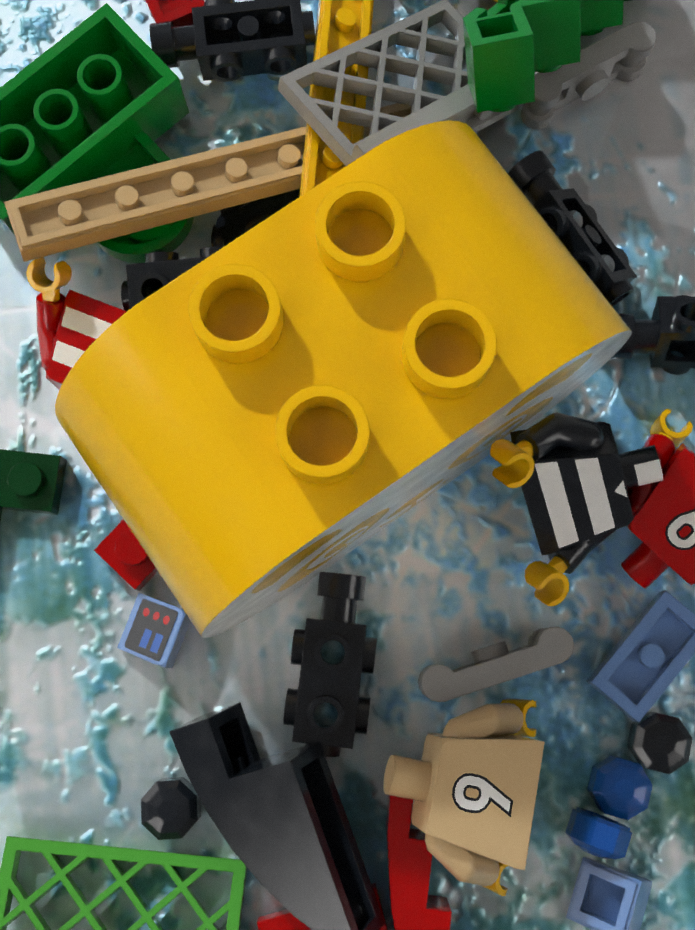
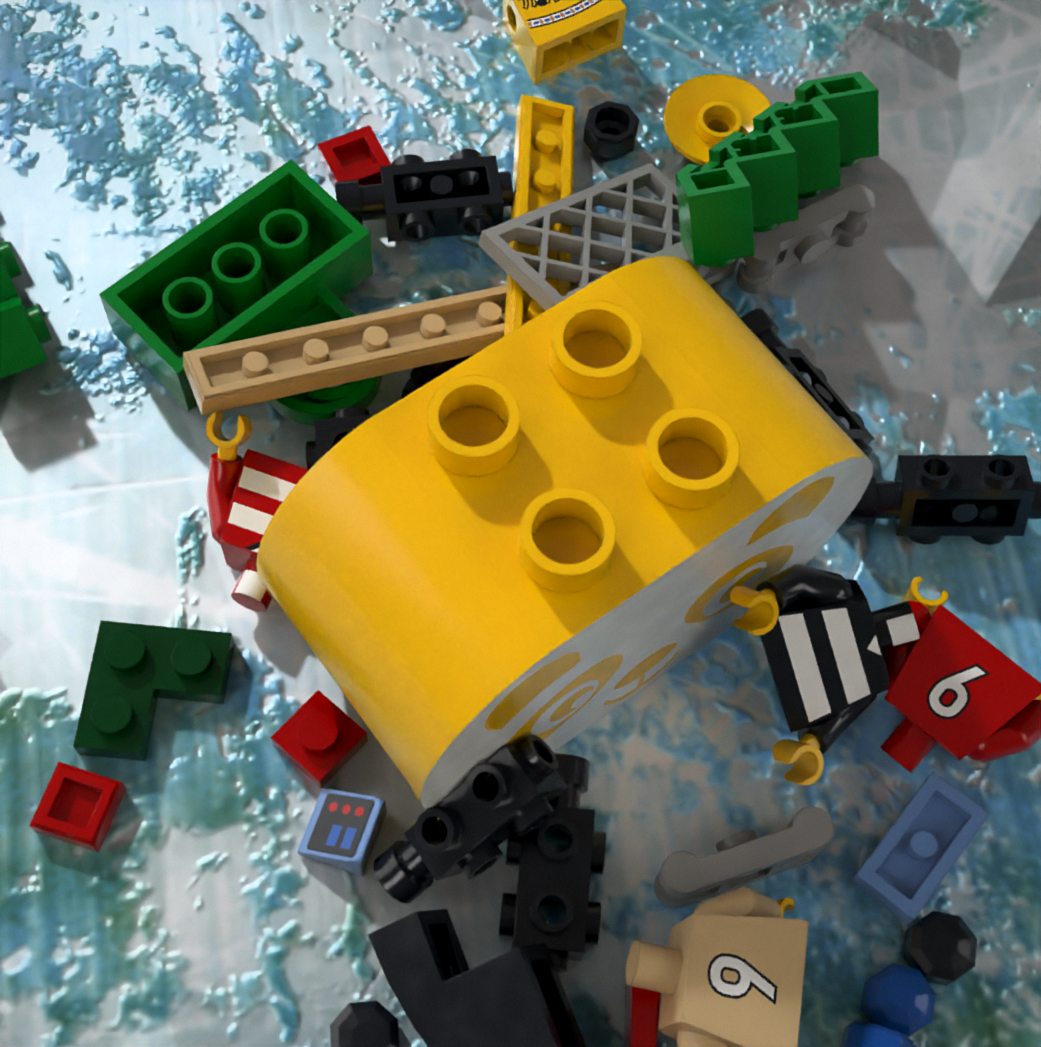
camera: 10 degrees left, 15 degrees down
none -> black brick [374,734,568,904]

